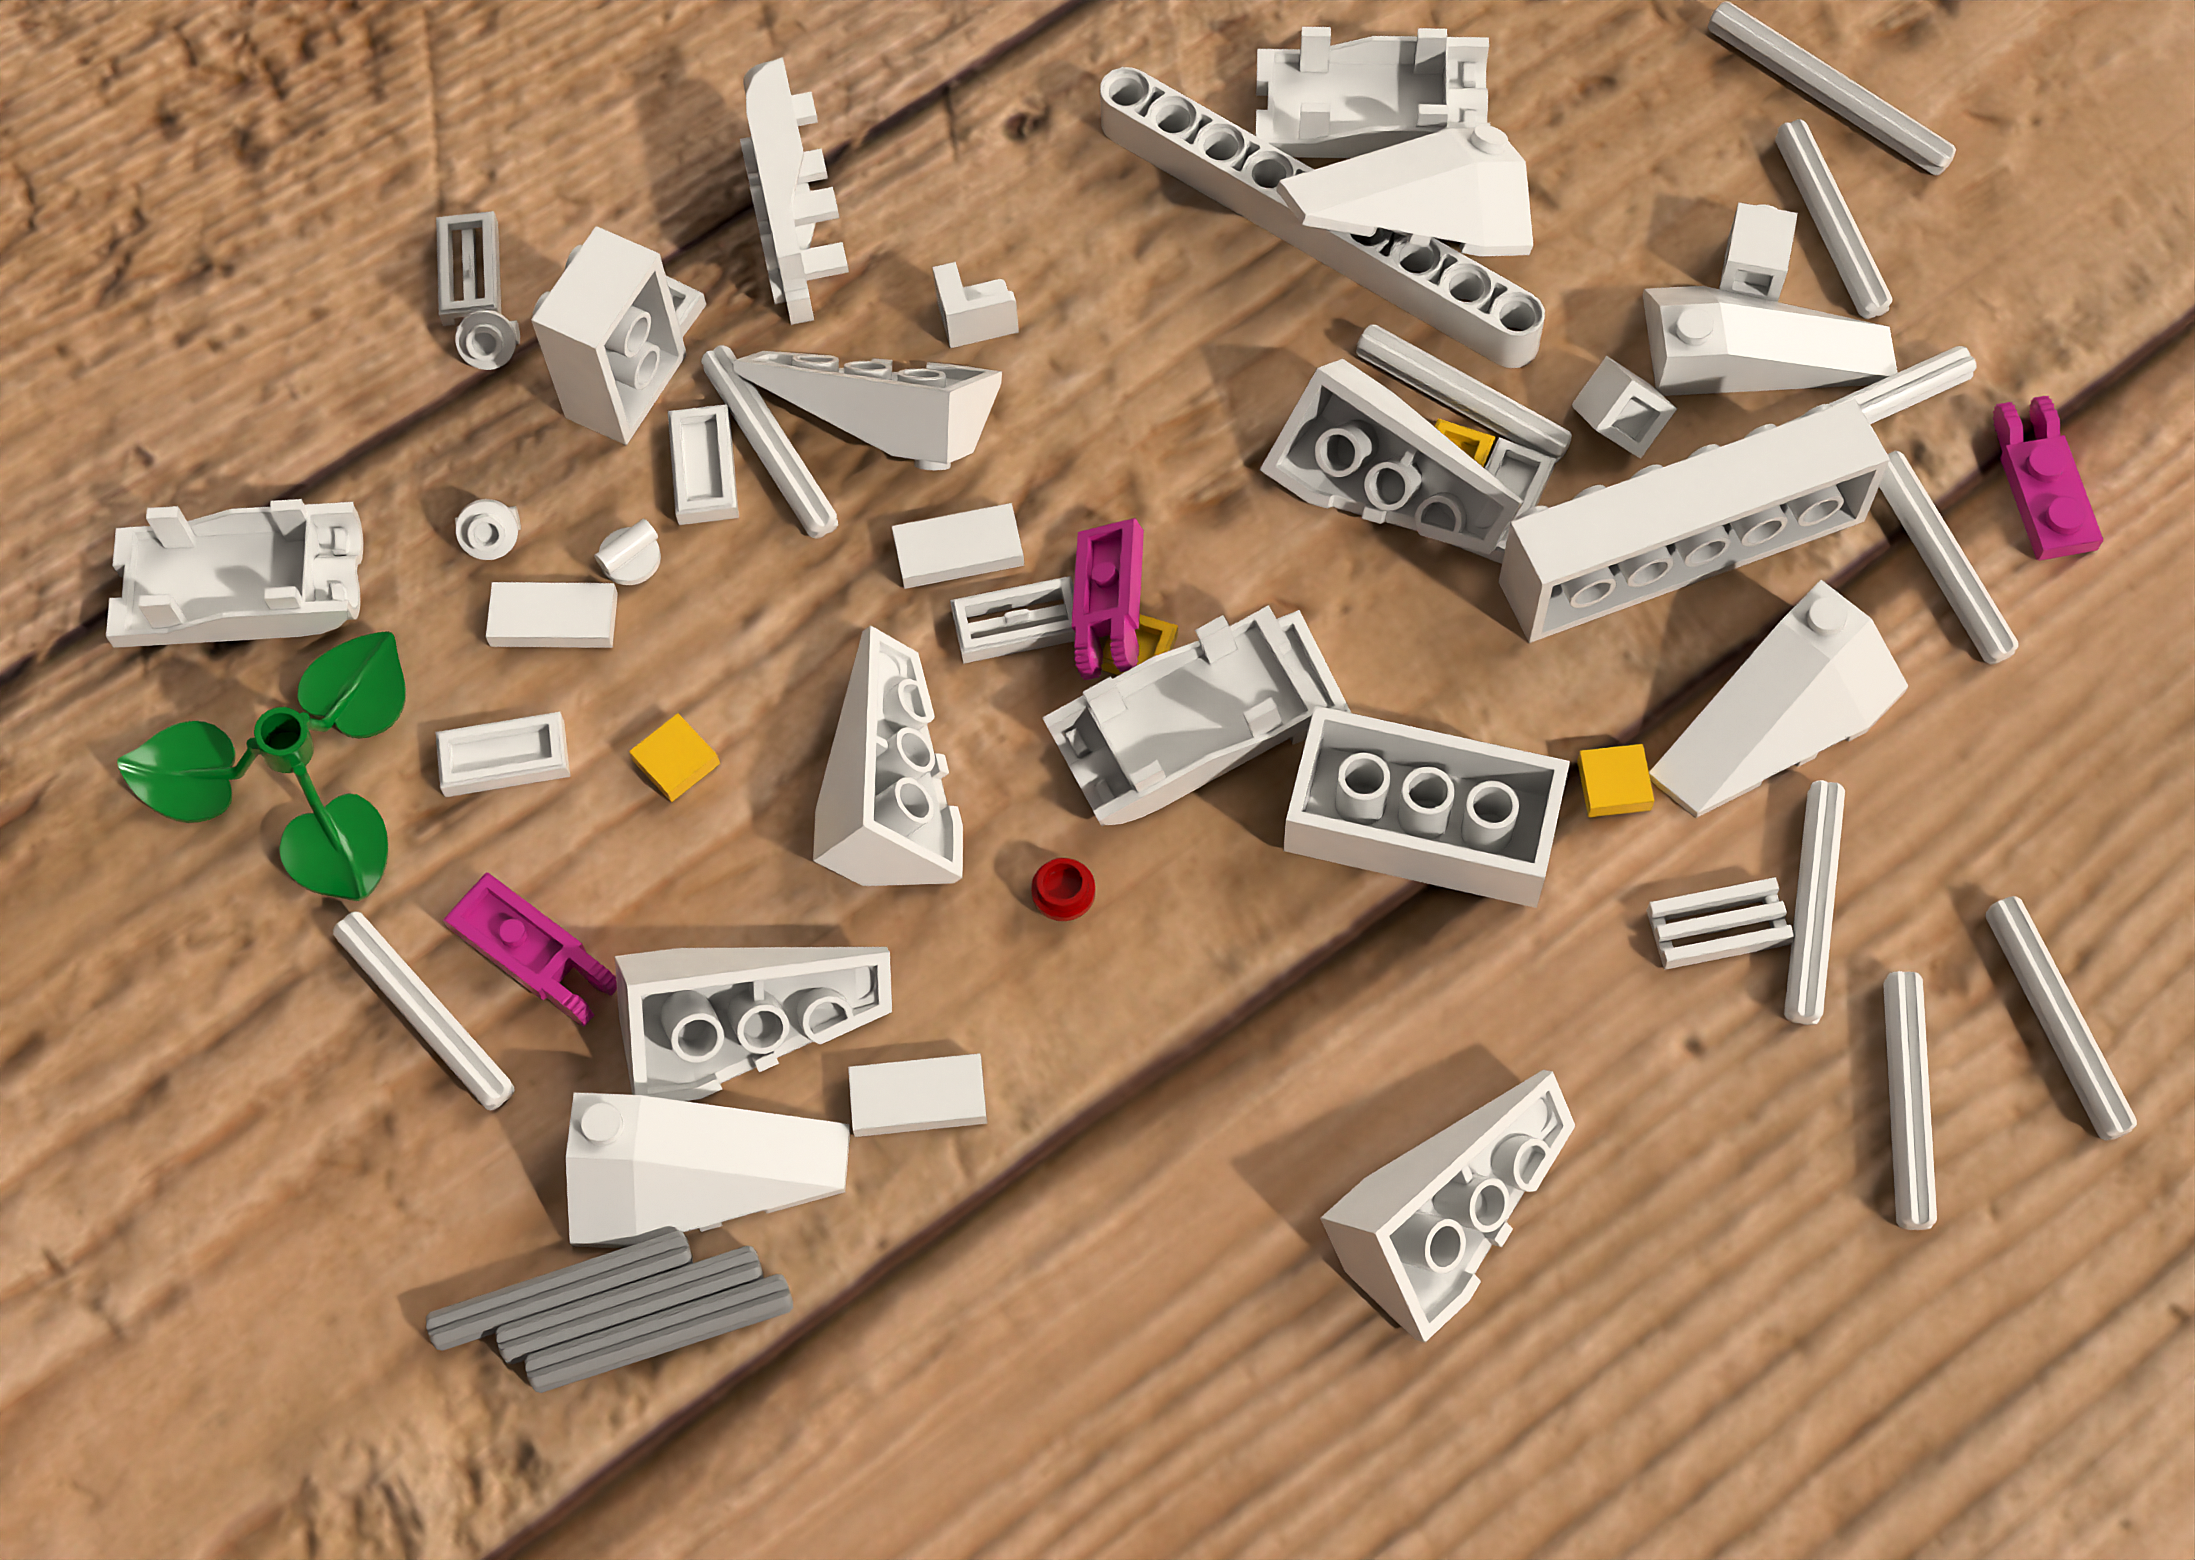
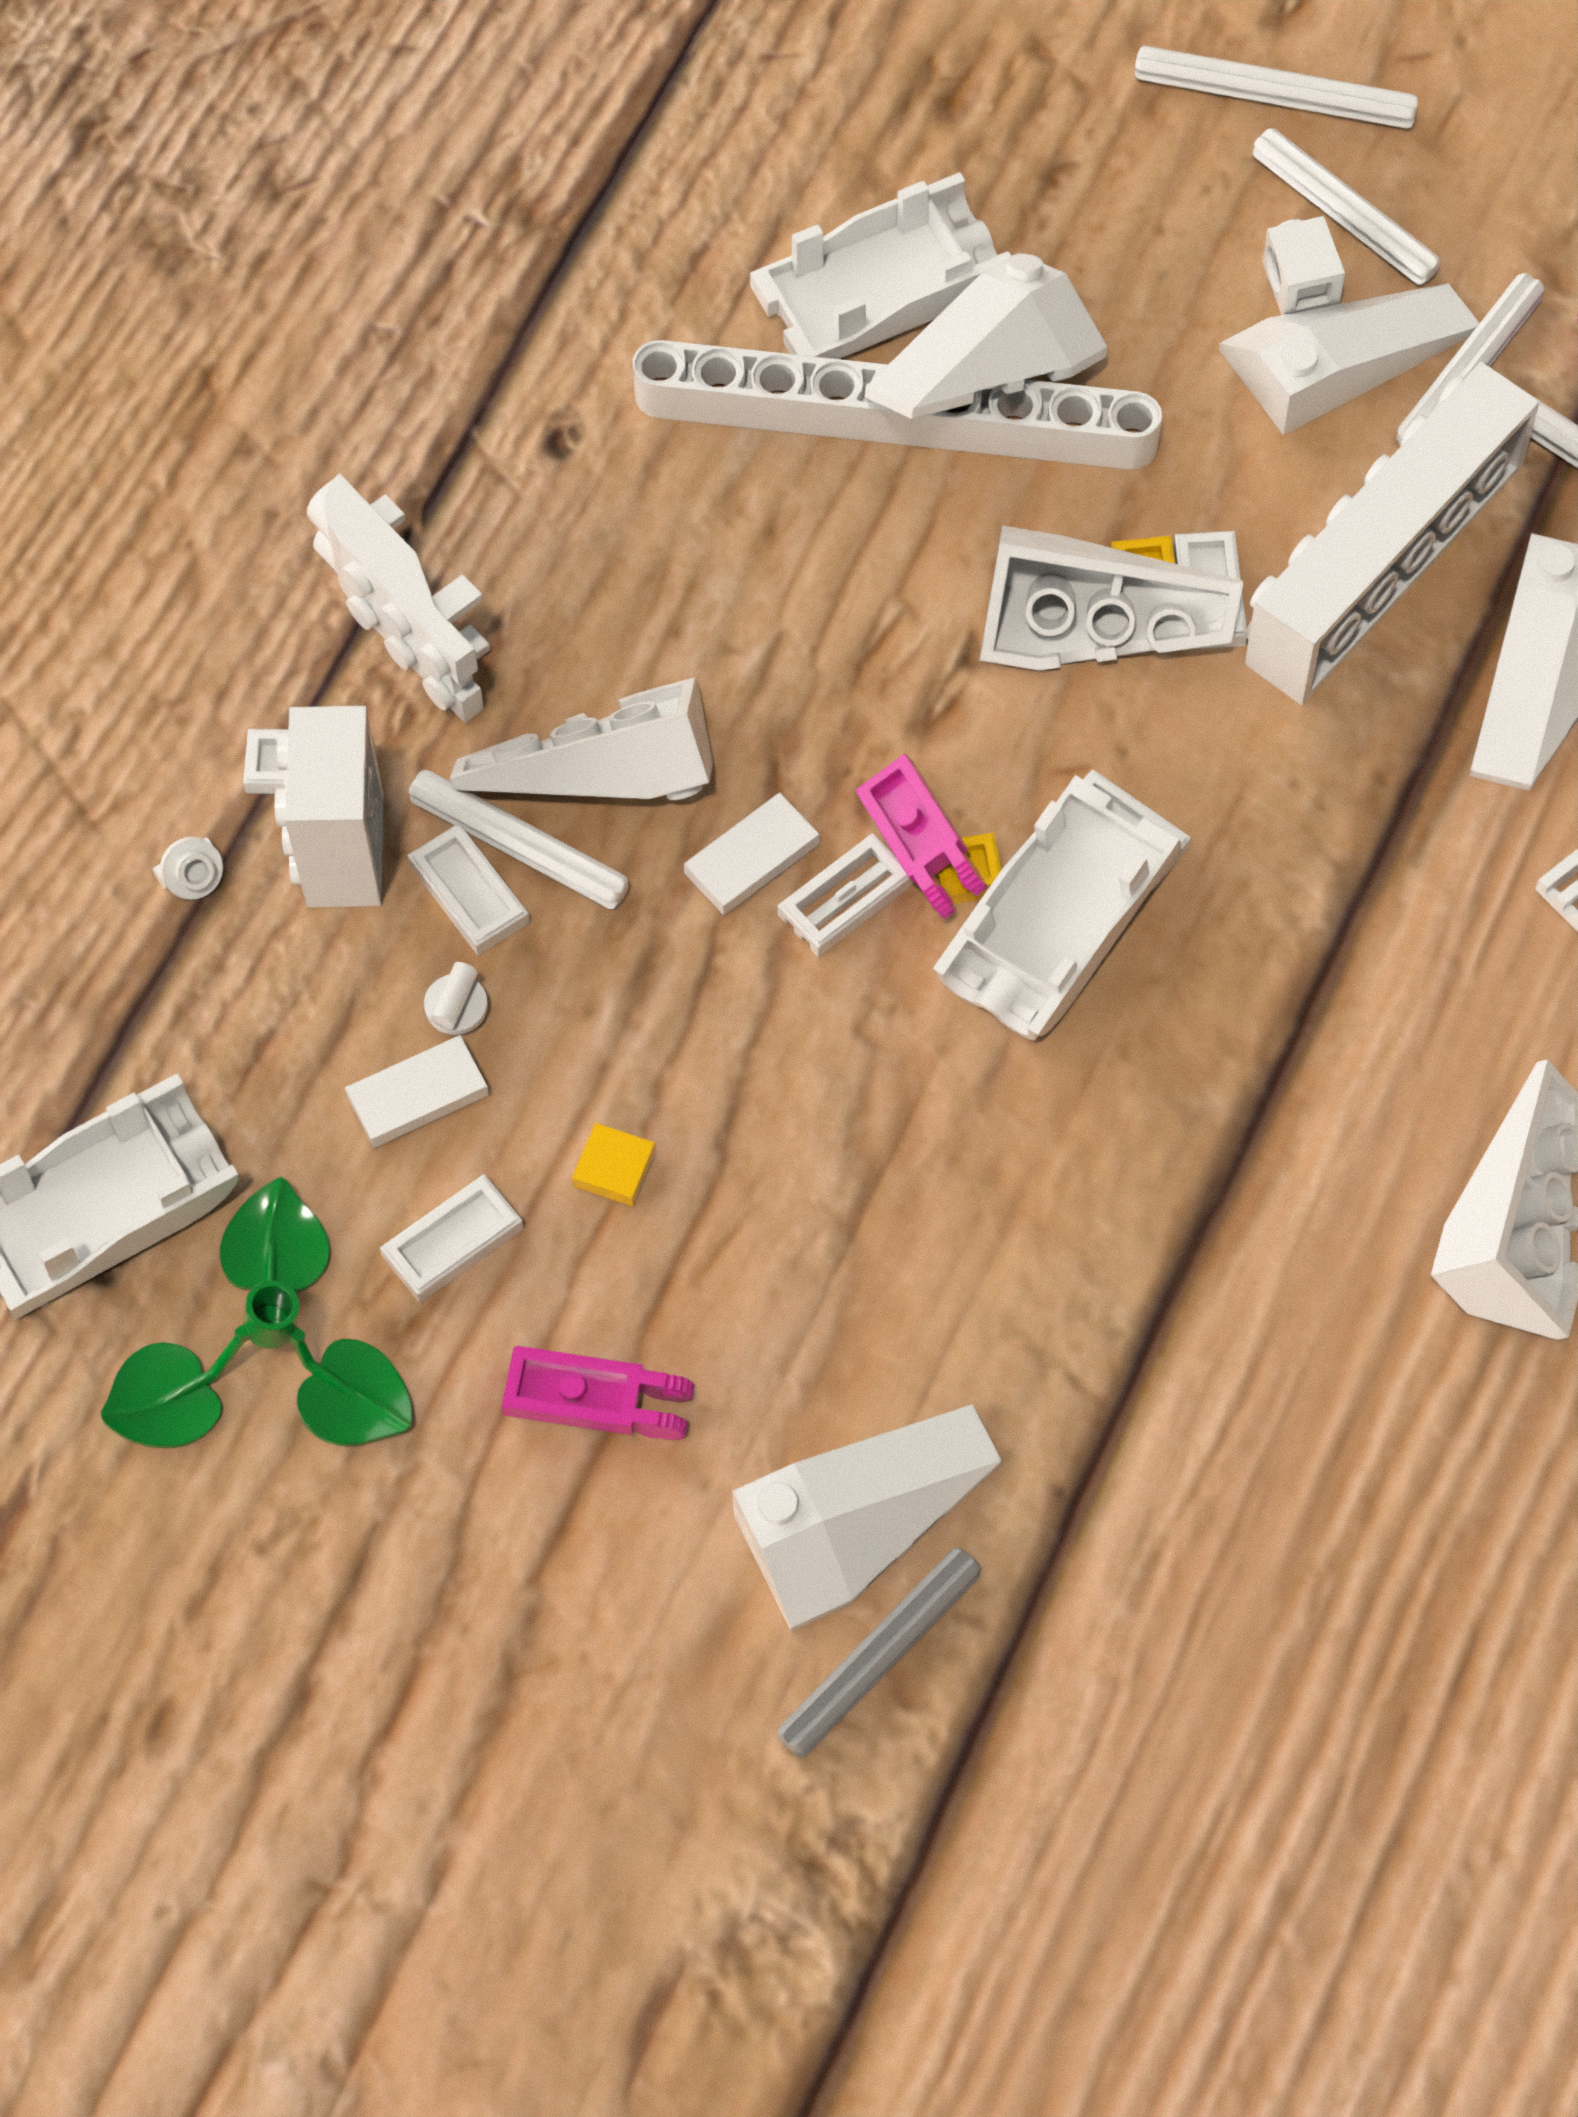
camera: 30 degrees left, 0 degrees up
white axle [333,912,515,1111] -> none
light grey axle [426,1231,693,1351] -> none
white tile [436,211,501,326] -> none
white plate [455,499,521,560] -> none
light grey axle [525,1274,793,1393] -> none
white wedge [615,947,892,1101] -> none
white wedge [813,626,963,886] -> none
white tile [848,1053,987,1137] -> none
white panel [932,262,1019,348] -> none
red plate [1031,858,1096,921] -> none
white brick [1283,705,1570,908] -> none
white axle [1356,325,1572,463] -> none
white panel [1572,356,1677,459] -> none
yellow tile [1577,744,1654,817] -> none

